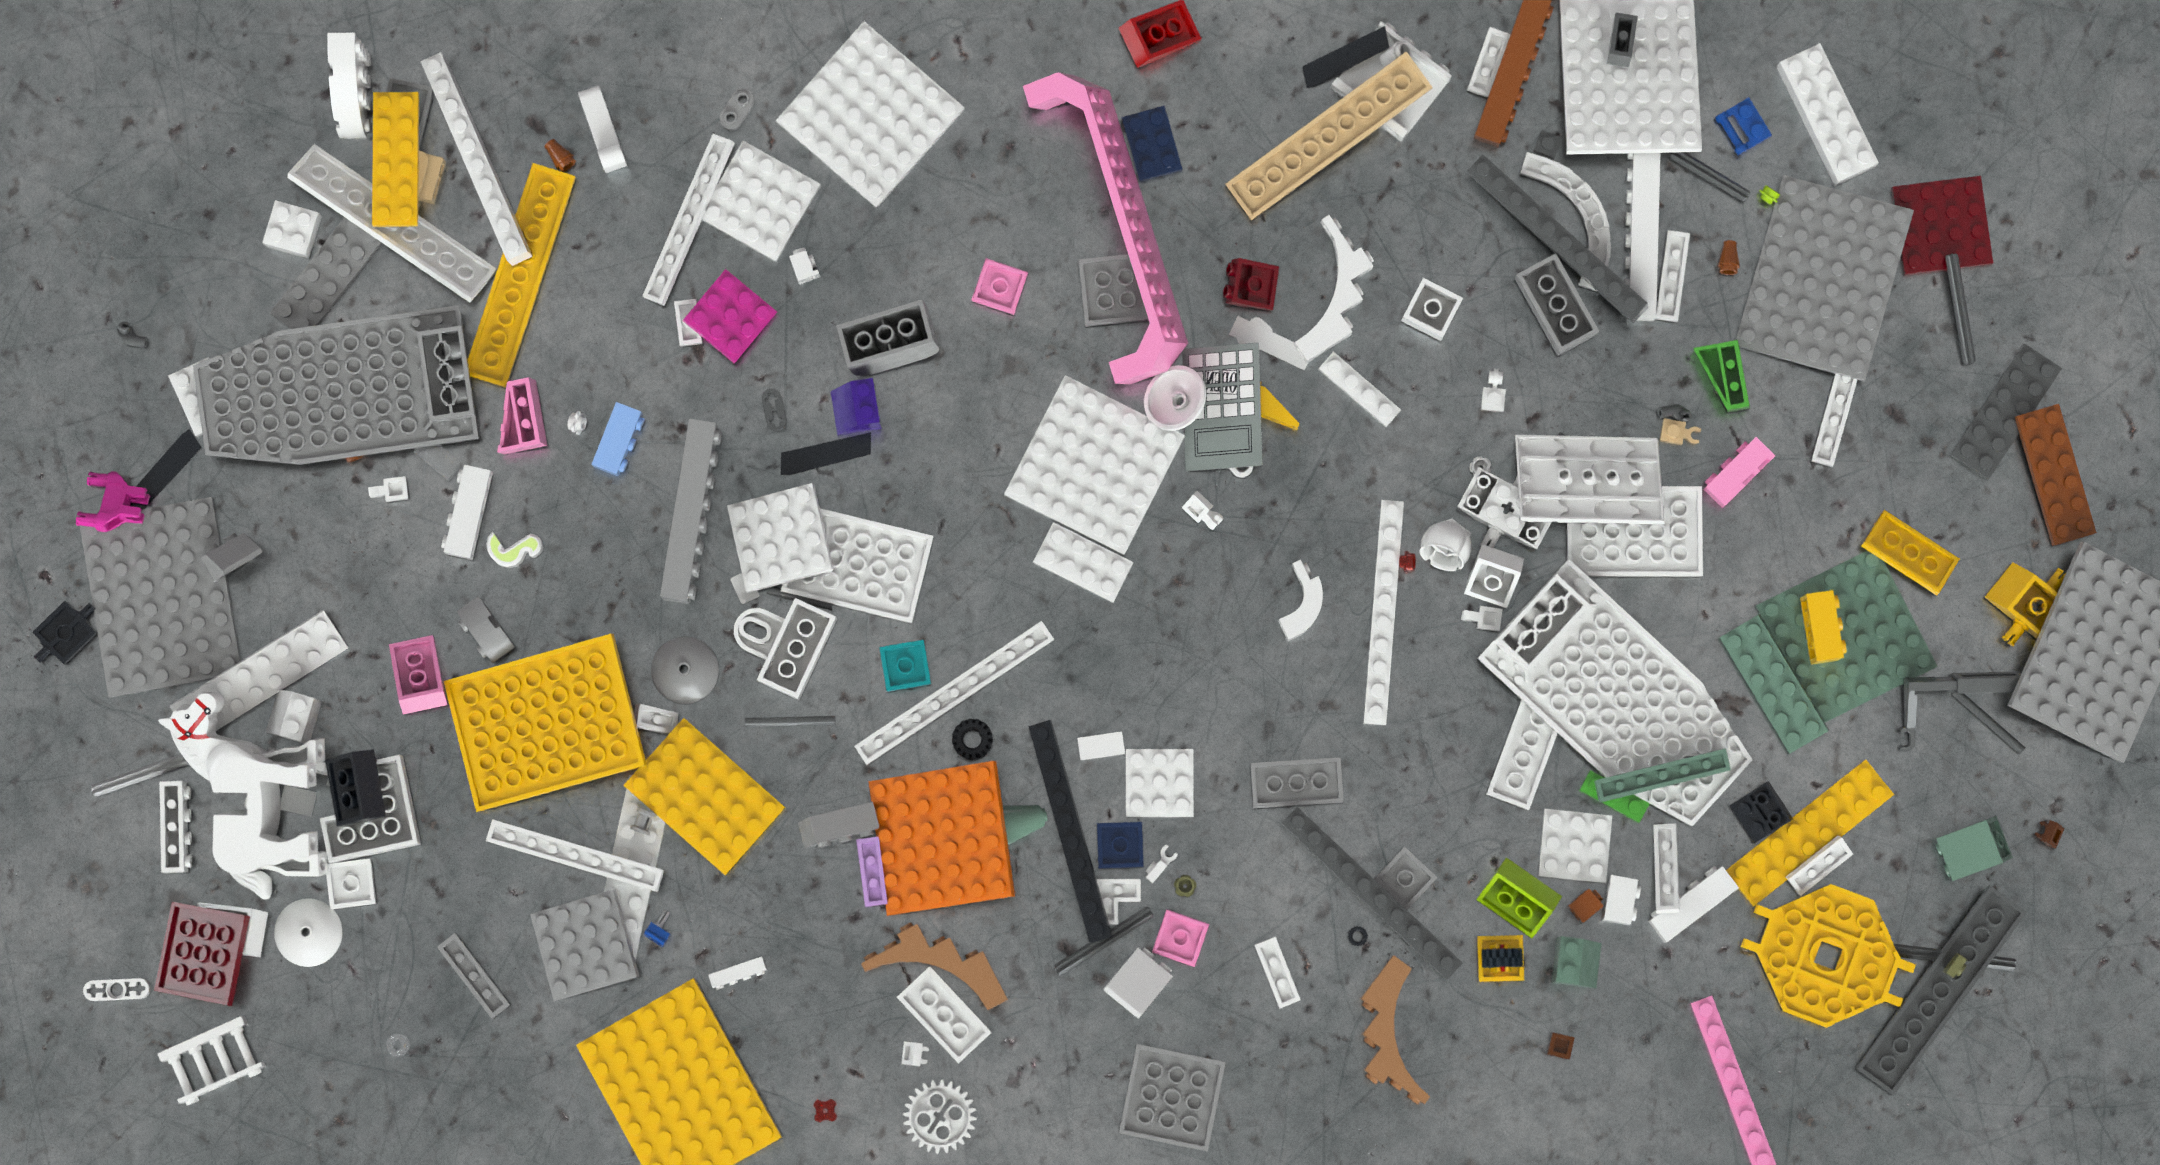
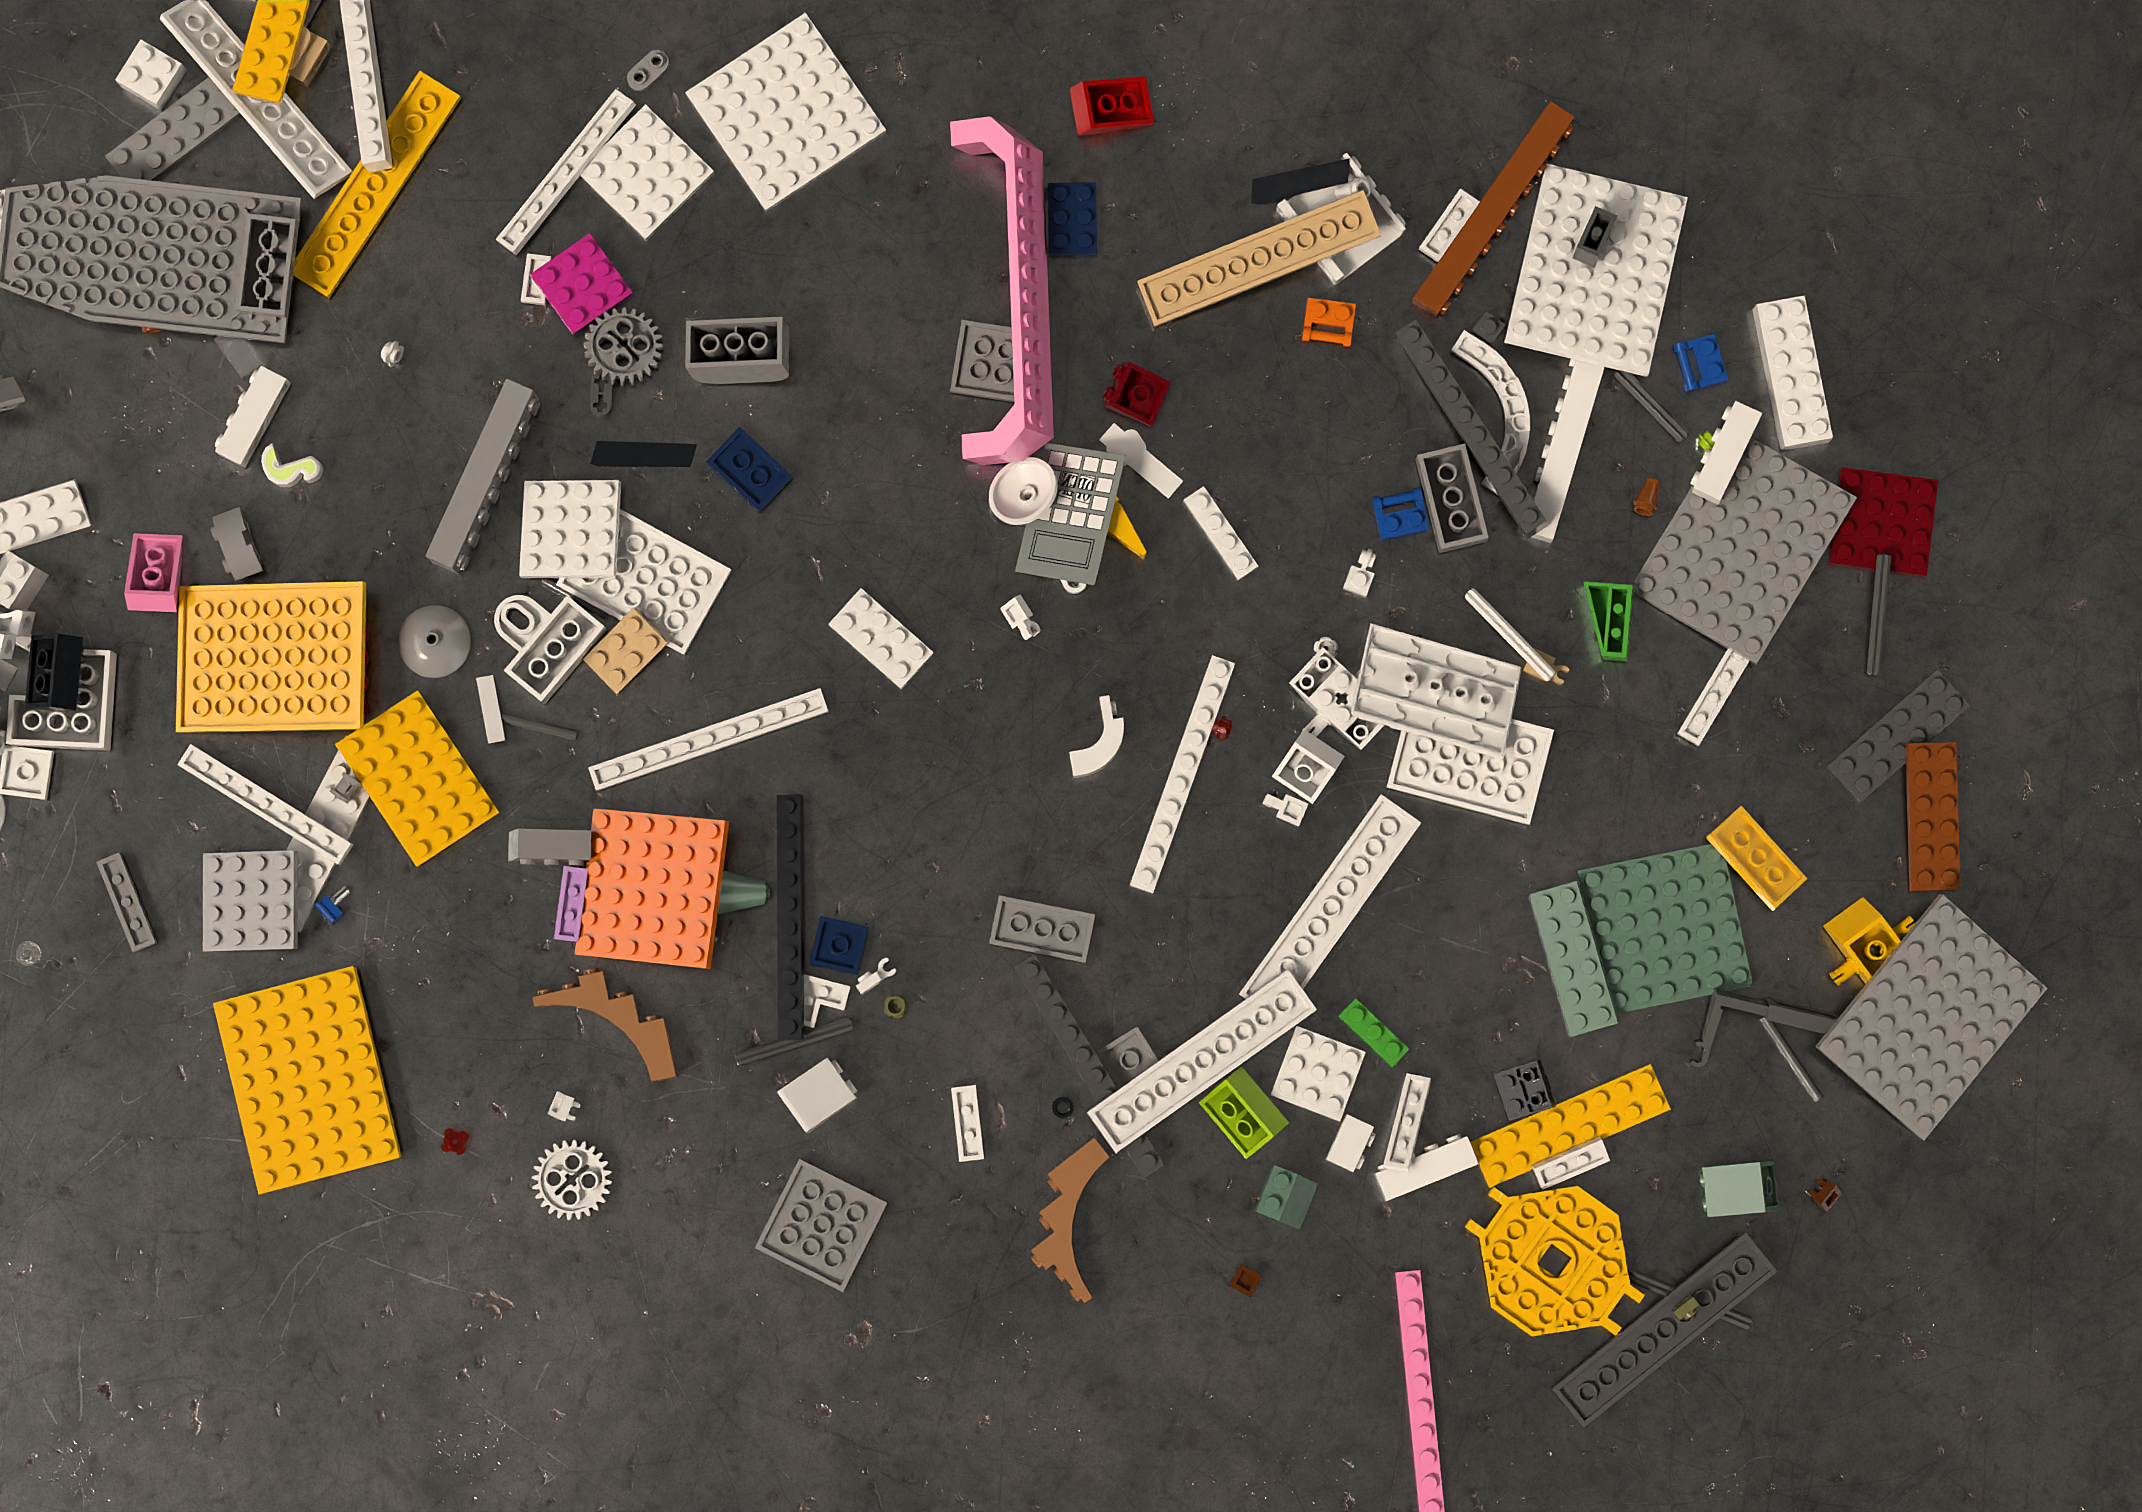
camera: 20 degrees right, 0 degrees up
white plate [368,476,409,502] -> none
bright pink wedge [497,377,547,455] -> none
dark orange cone [544,139,576,172] -> none
white beam [578,85,627,173] -> none
light blue brick [592,402,645,477] -> none
white plate [634,704,679,735] -> none
white piece [708,957,767,990] -> none
white sticker [730,573,760,604] -> none
white brick [789,247,820,285] -> none
dark purple slope [831,378,882,436] -> none
teal plate [879,640,931,692] -> none
white plate [897,966,992,1064] -> none
black tyre [952,718,993,760] -> none
bright pink plate [972,258,1028,315] -> none
white plate [1004,375,1185,555] -> none
white tile [1077,732,1125,761] -> none
white plate [1126,749,1194,817] -> none
bright pink plate [1152,909,1209,967] -> none
white arch [1294,215,1374,364] -> none
white brick [1401,278,1463,341] -> none
white piece [1420,519,1472,571] -> none
white wing [1477,559,1753,826] -> none
yellow plate [1477,935,1524,982] -> none
dark orange brick [1566,889,1604,924] -> none
sand green plate [1594,748,1731,803] -> none
white plate [1656,230,1690,322] -> none
dark grey arm [1657,404,1692,422] -> none
bright pink wedge [1703,437,1775,508] -> none
yellow brick [1800,590,1847,665] -> none
none -> white sticker [476,675,505,744]
none -> tan plate [583,608,669,694]
none -> light grey gear [584,307,663,386]
none -> dark blue plate [706,427,793,513]
none -> white plate [1087,970,1317,1153]
none -> orange plate [1302,298,1356,347]
none -> blue plate [1372,487,1429,540]
none -> white axle [1465,588,1556,681]
none -> white brick [1690,401,1762,505]

